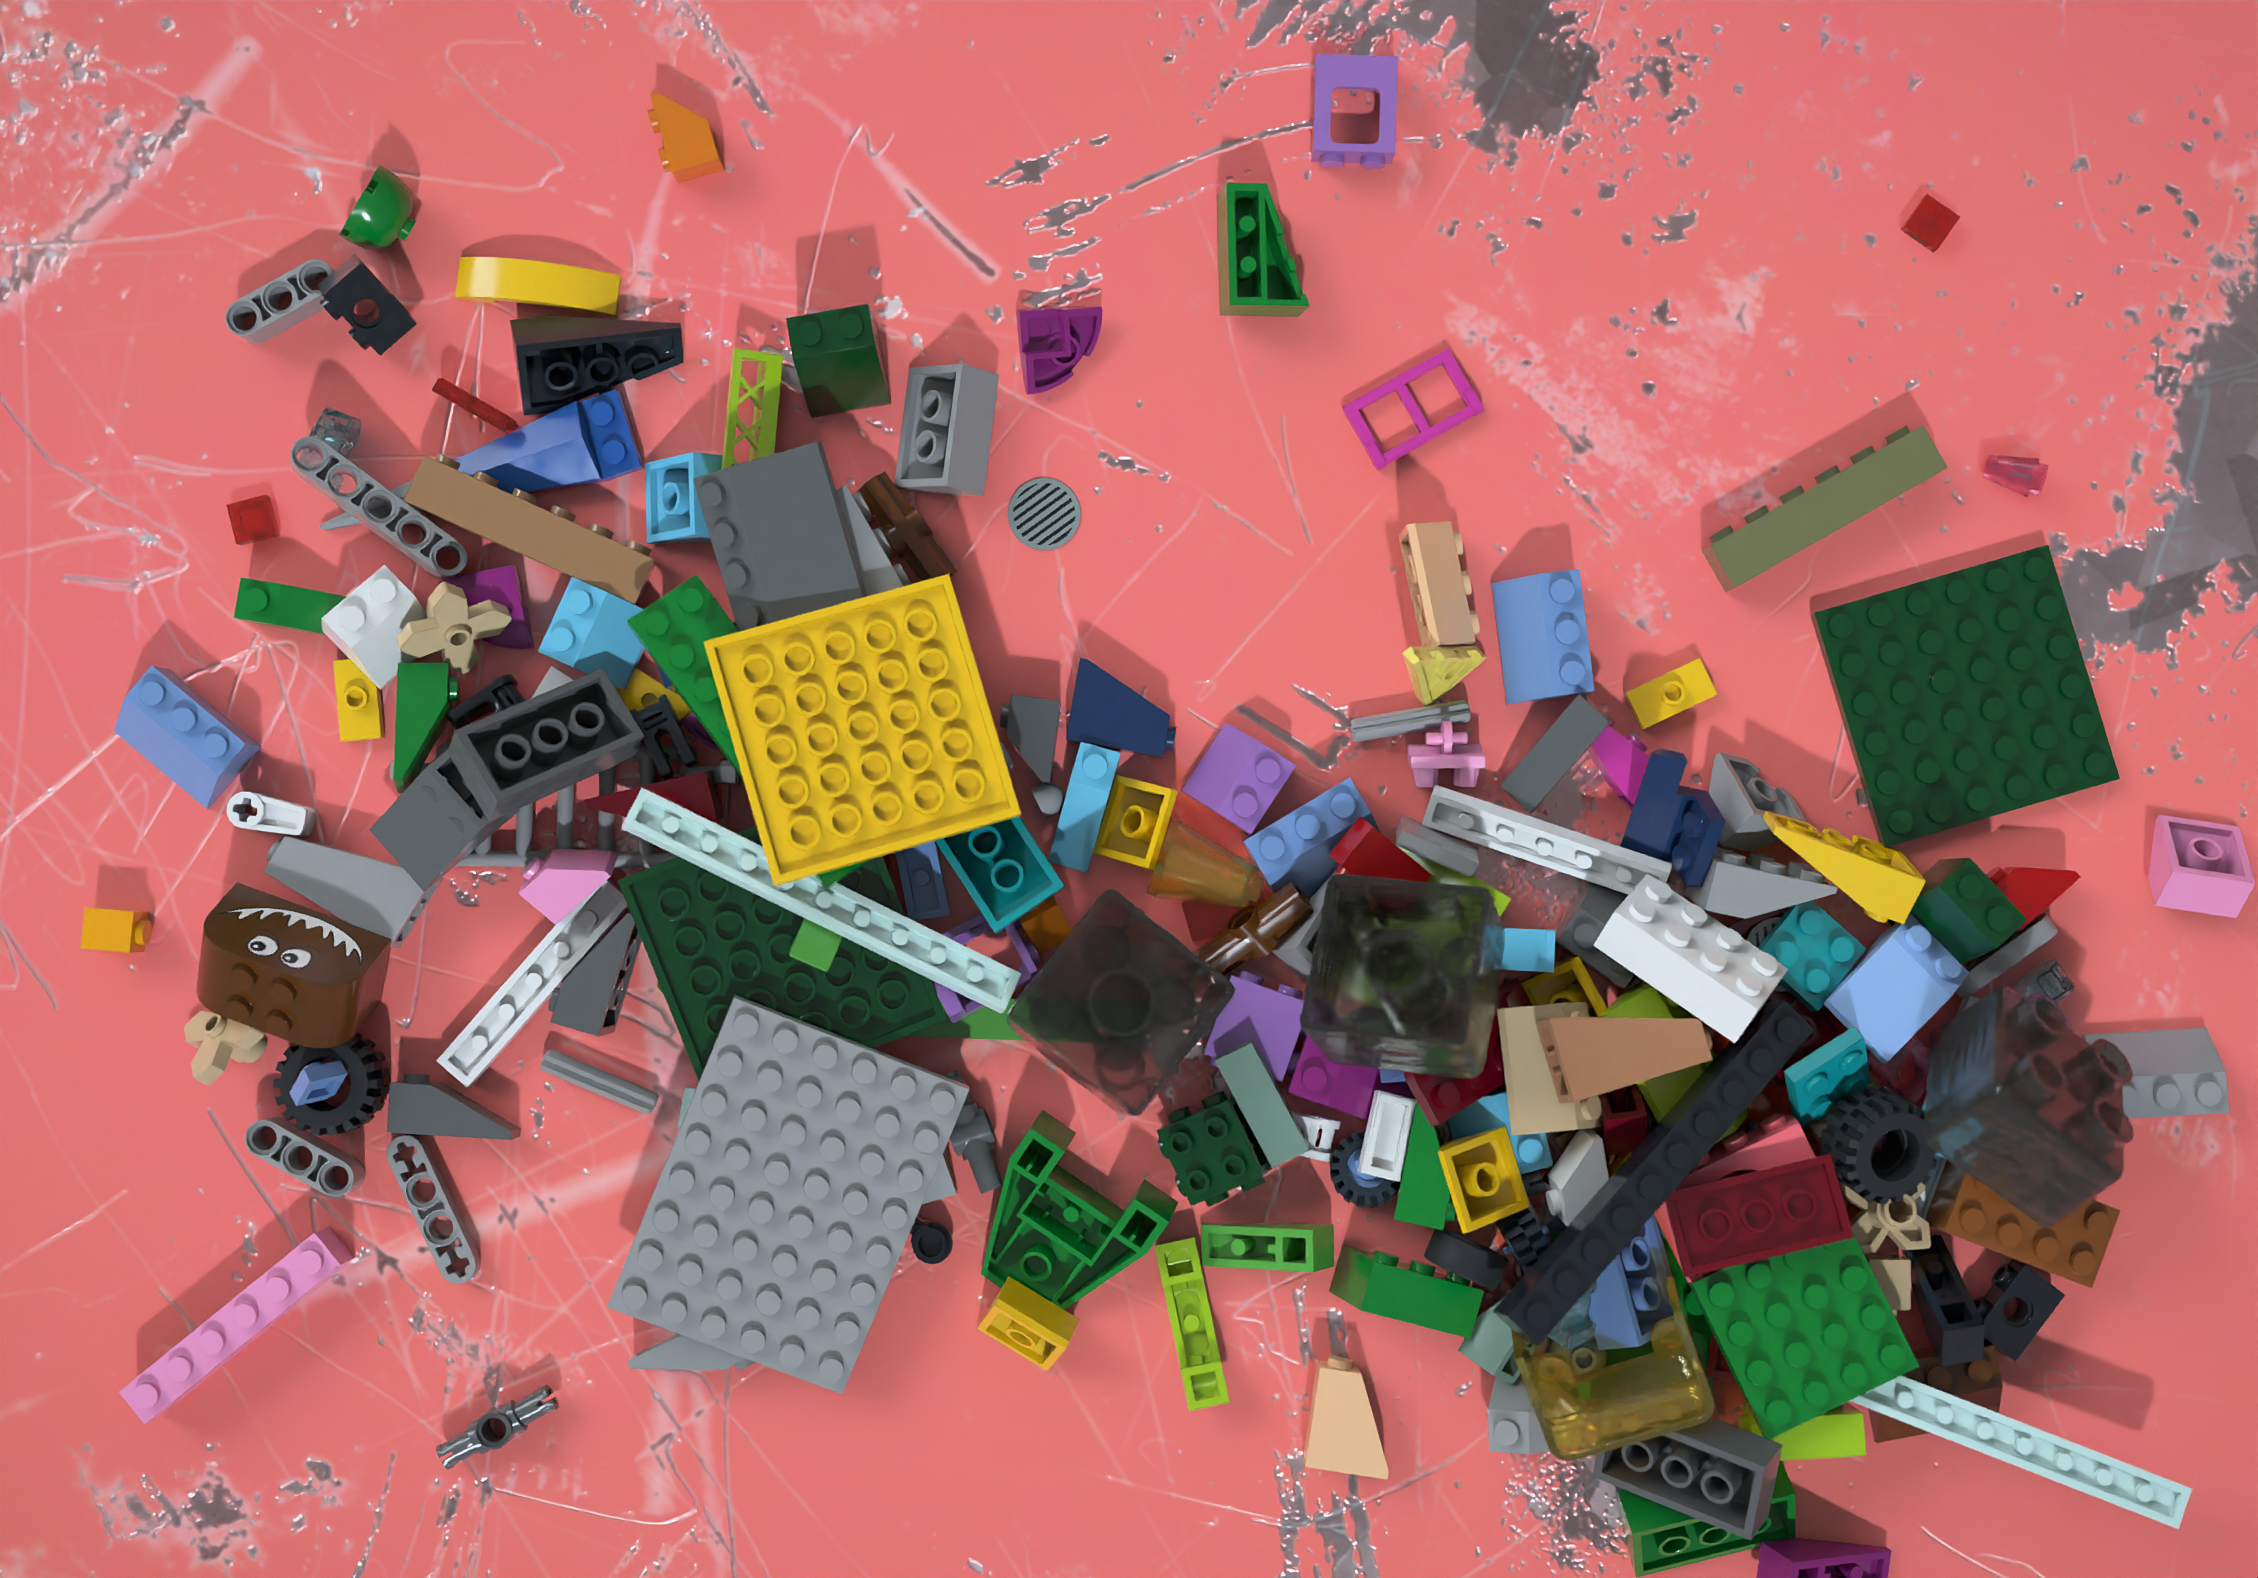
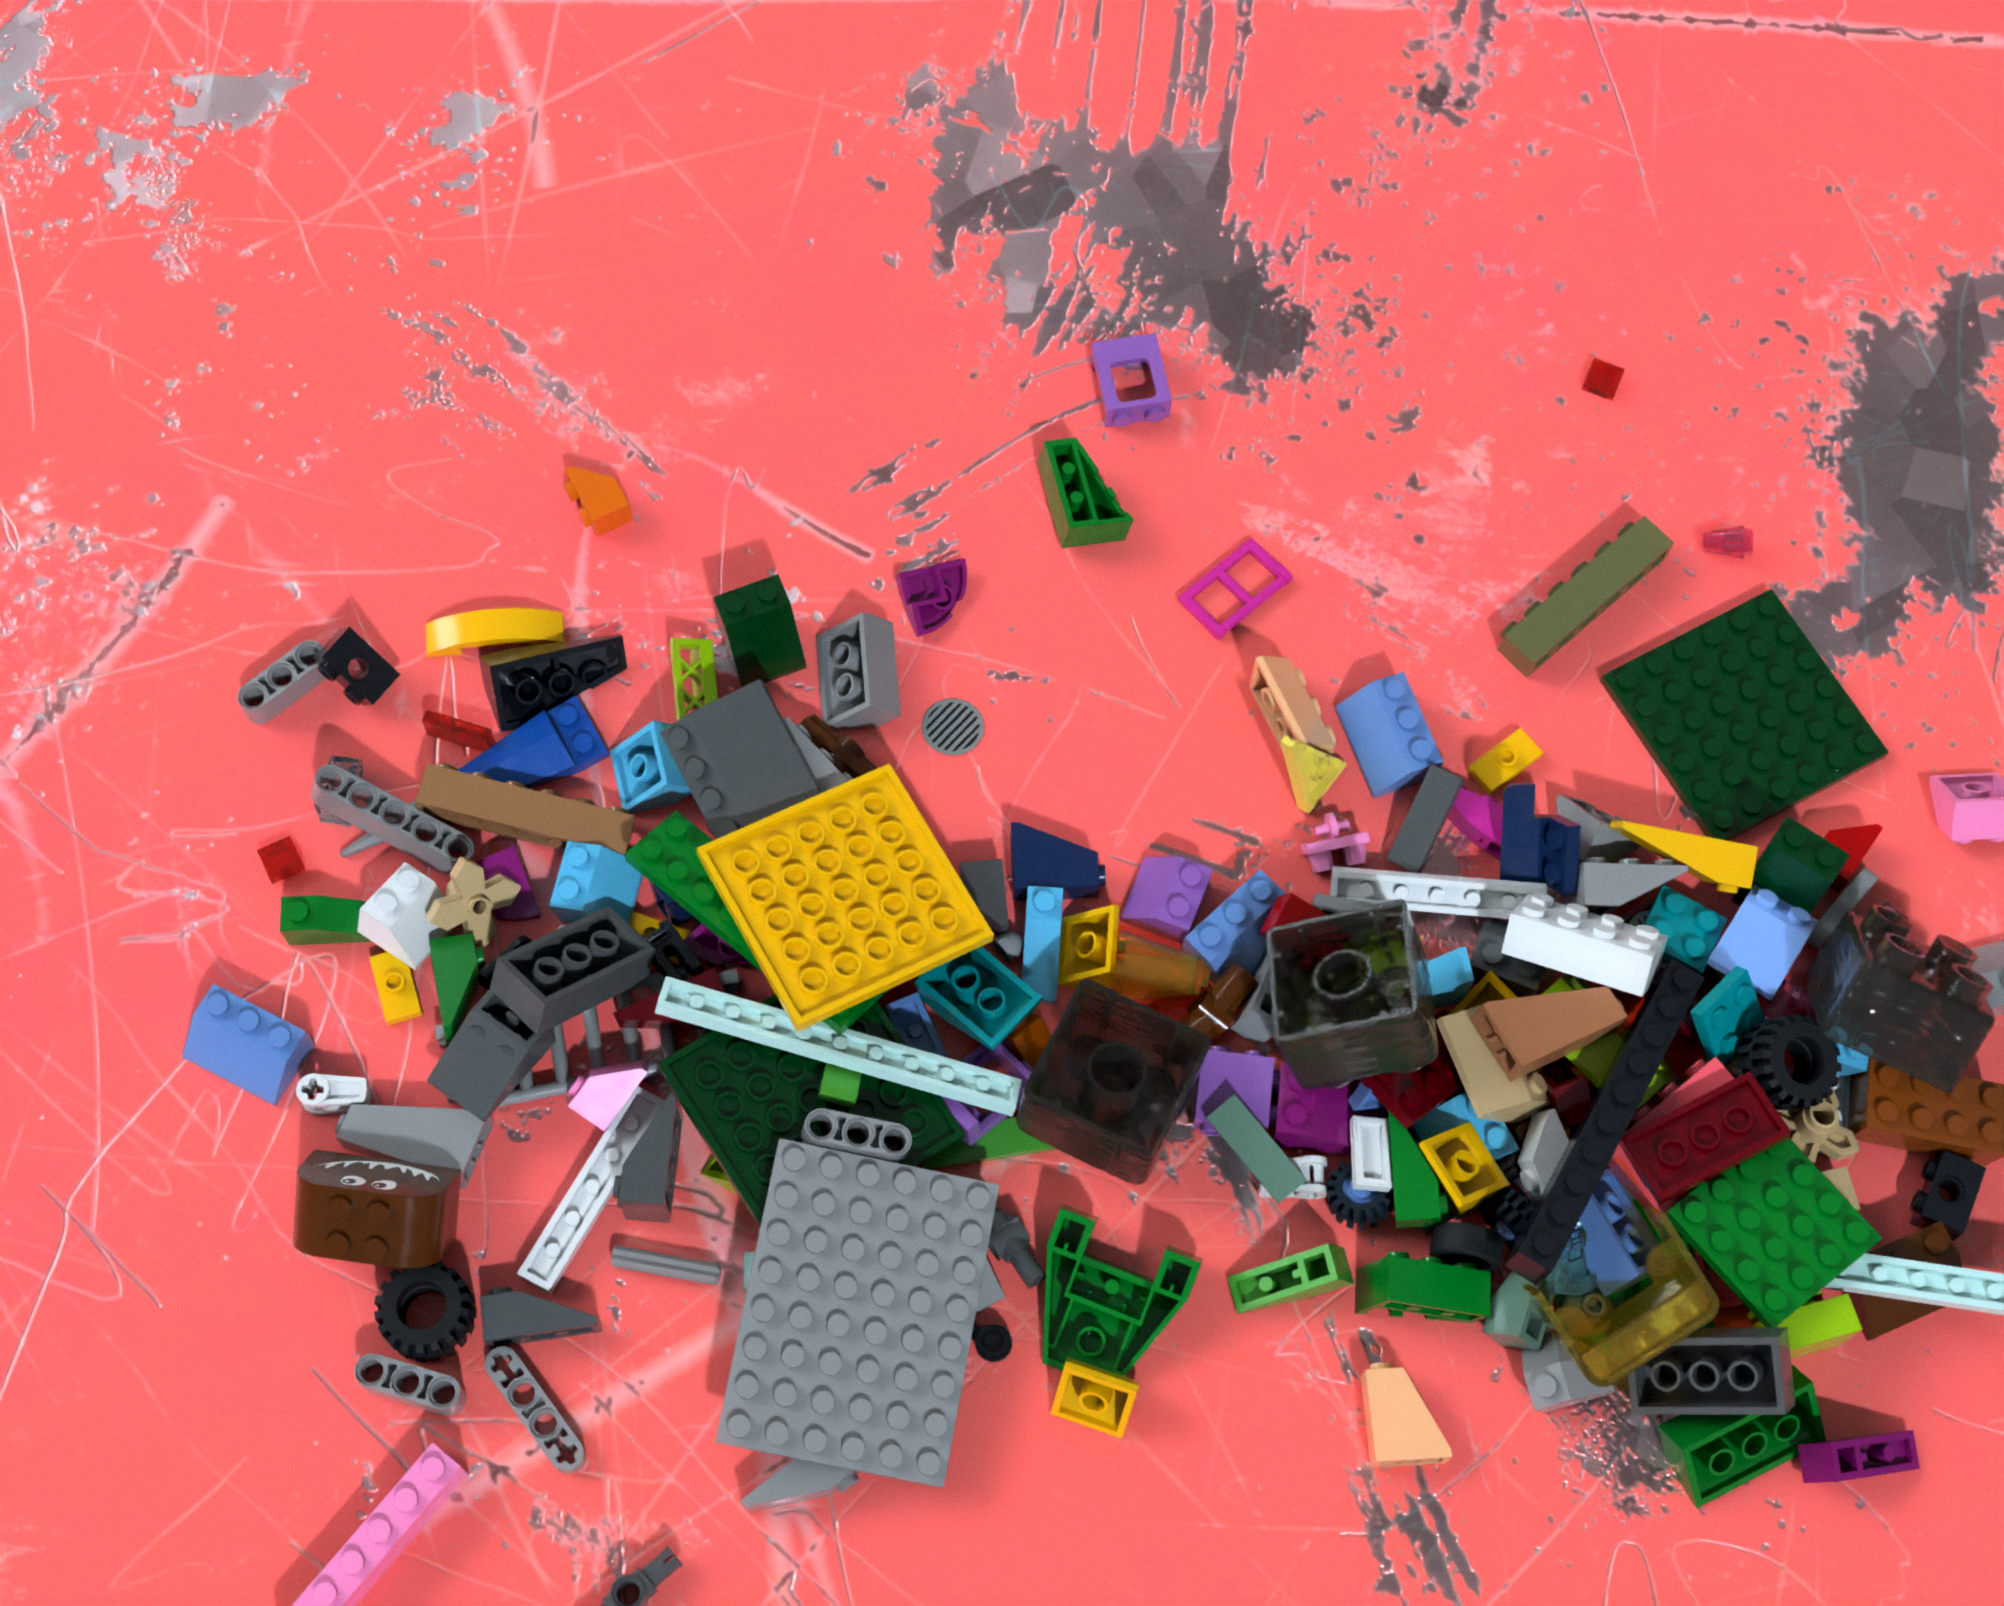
camera: 15 degrees left, 20 degrees down
light orange brick [80,907,152,953] -> none
tan plant [184,1011,268,1086] -> none
medium blue plate [289,1060,348,1106] -> none
green cylinder [339,165,417,250] -> none
lime slope [1154,1237,1230,1411] -> none
dark green brick [1156,1090,1272,1207] -> none
light grey axle [1350,699,1471,742] -> none
black slope [1901,1234,1985,1367] -> none
none -> light grey beam [801,1108,912,1163]

